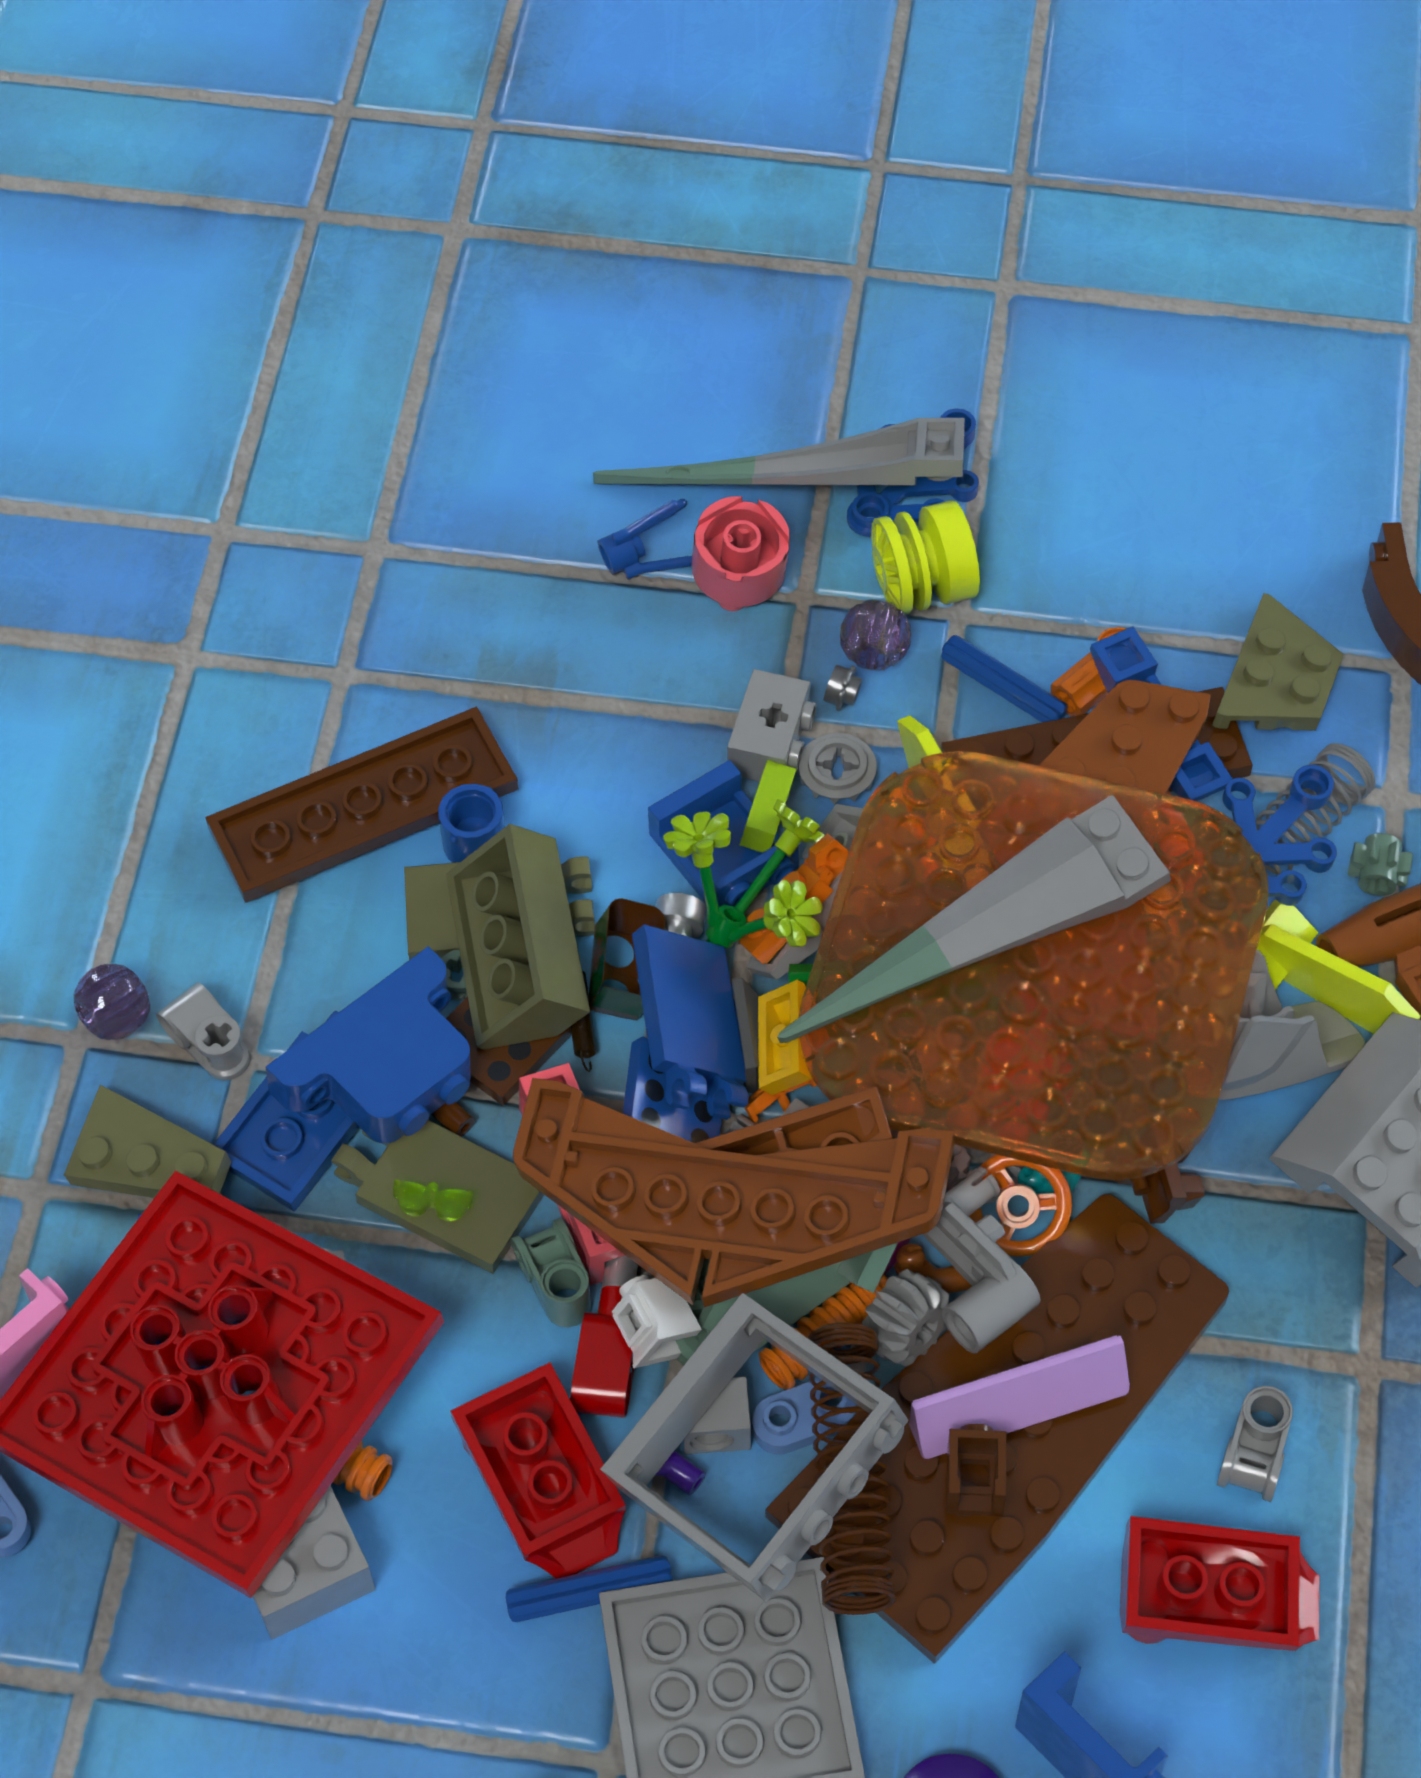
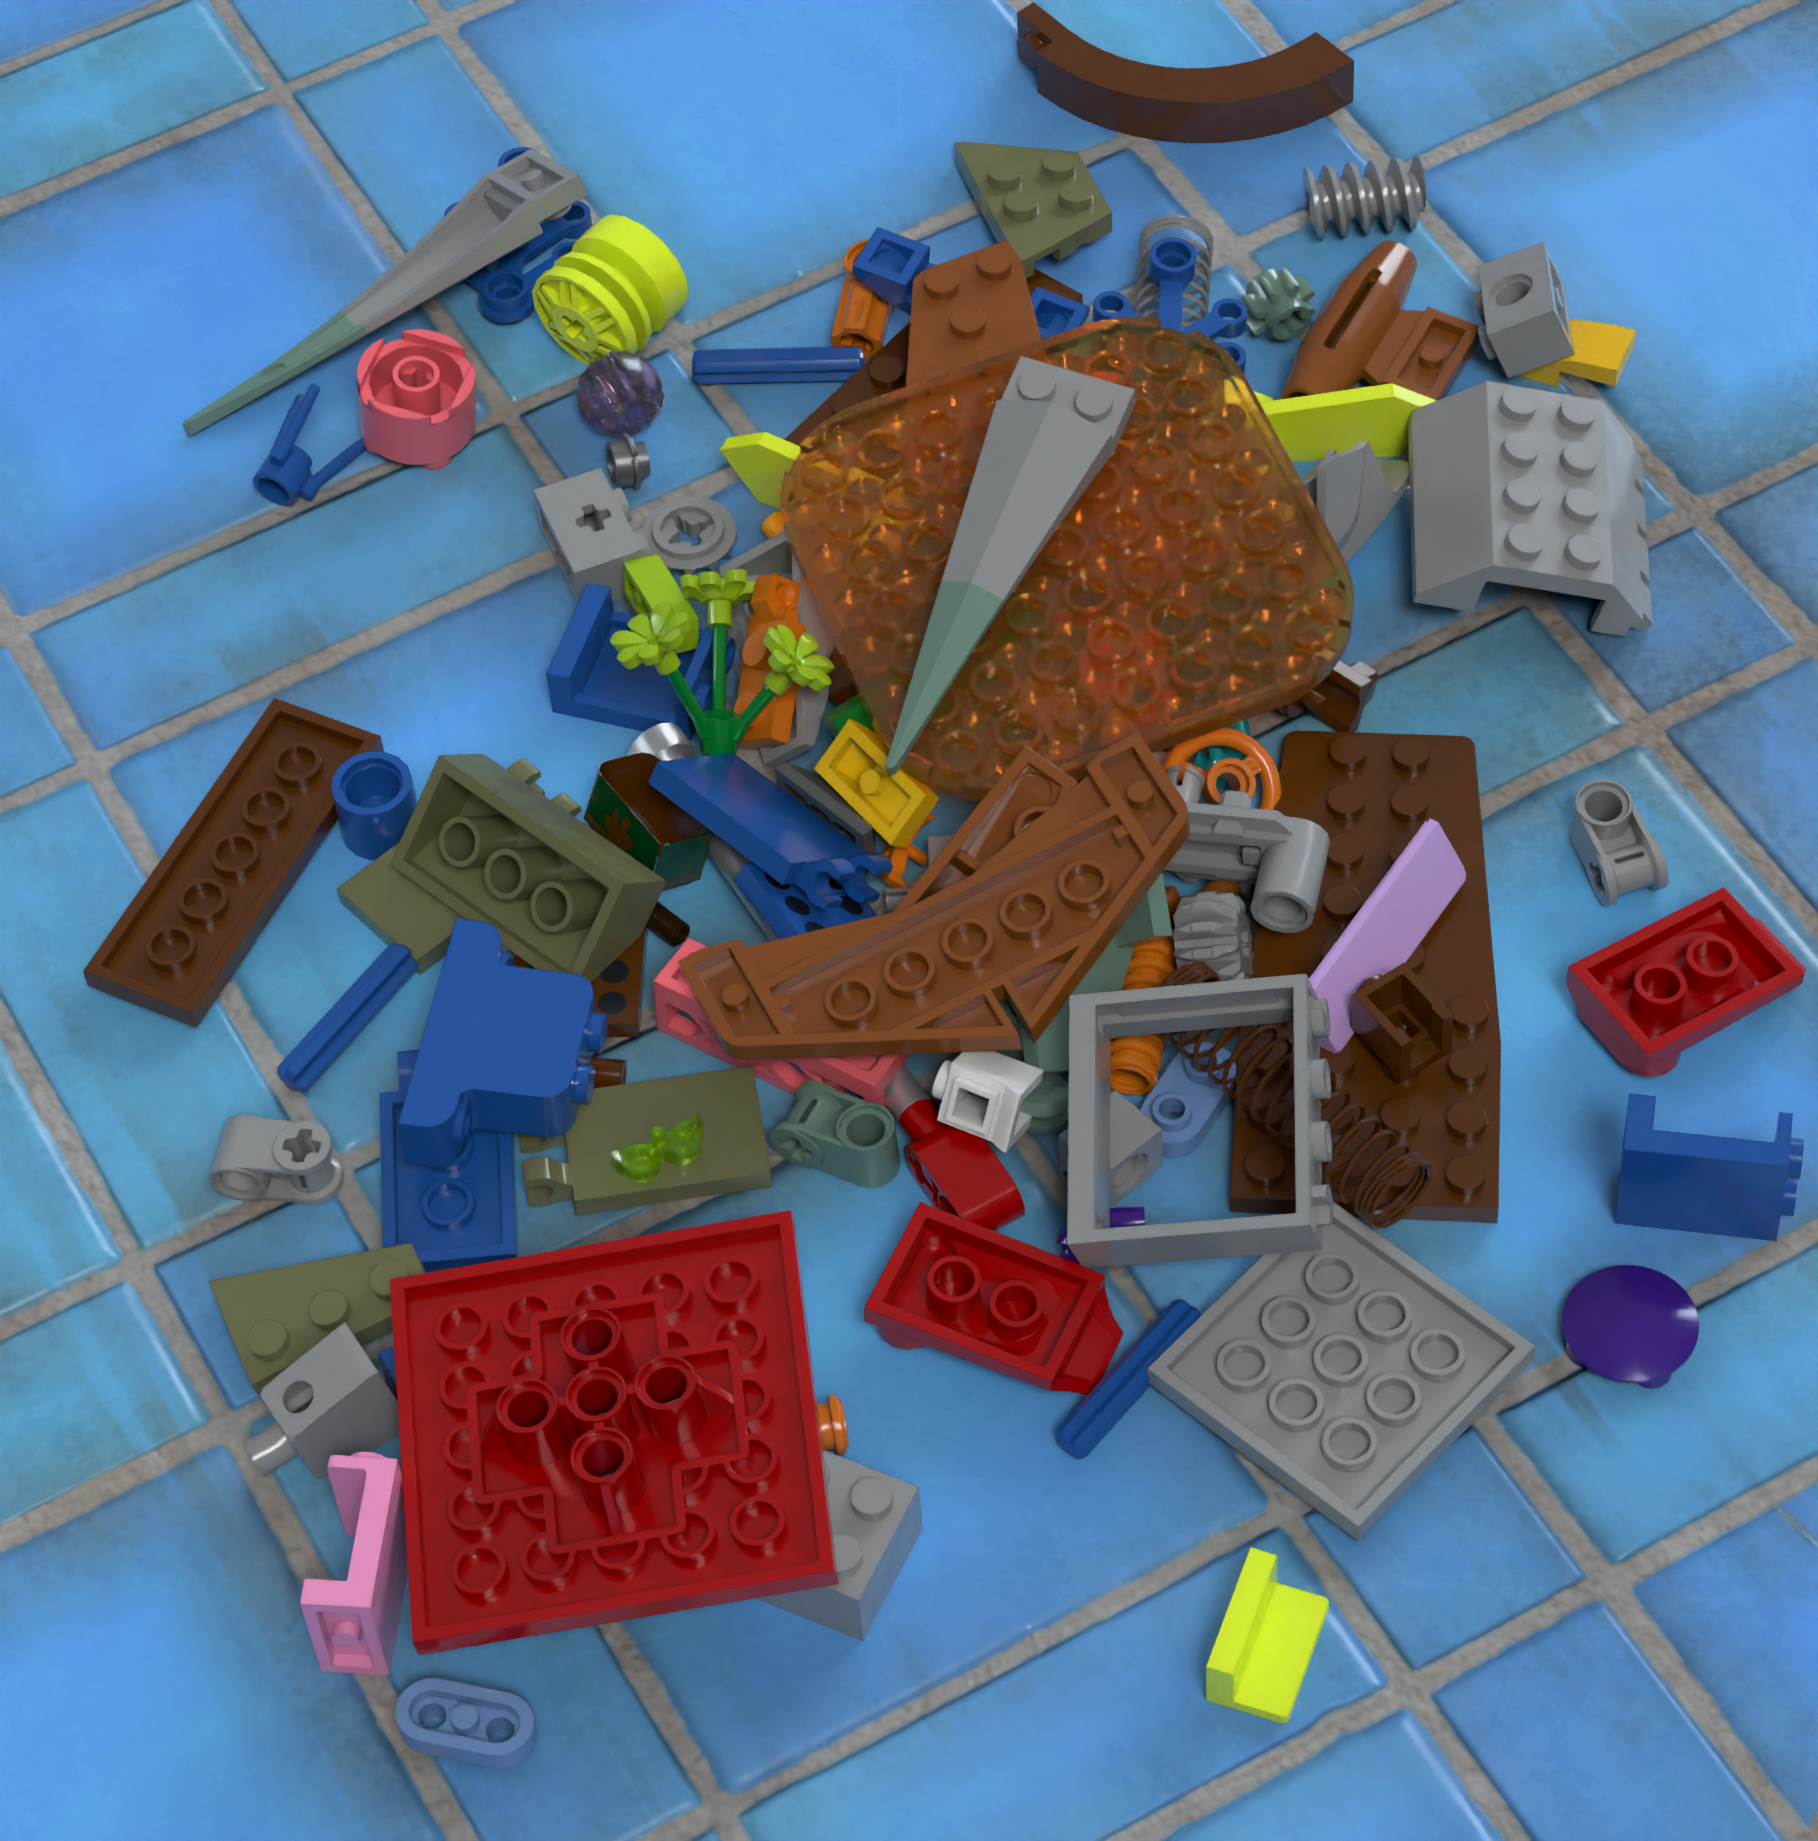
camera: 35 degrees left, 5 degrees down
clear purple piece [73,964,150,1040] -> none
none -> light grey torso [242,1323,399,1478]
none -> blue axle [277,943,419,1093]

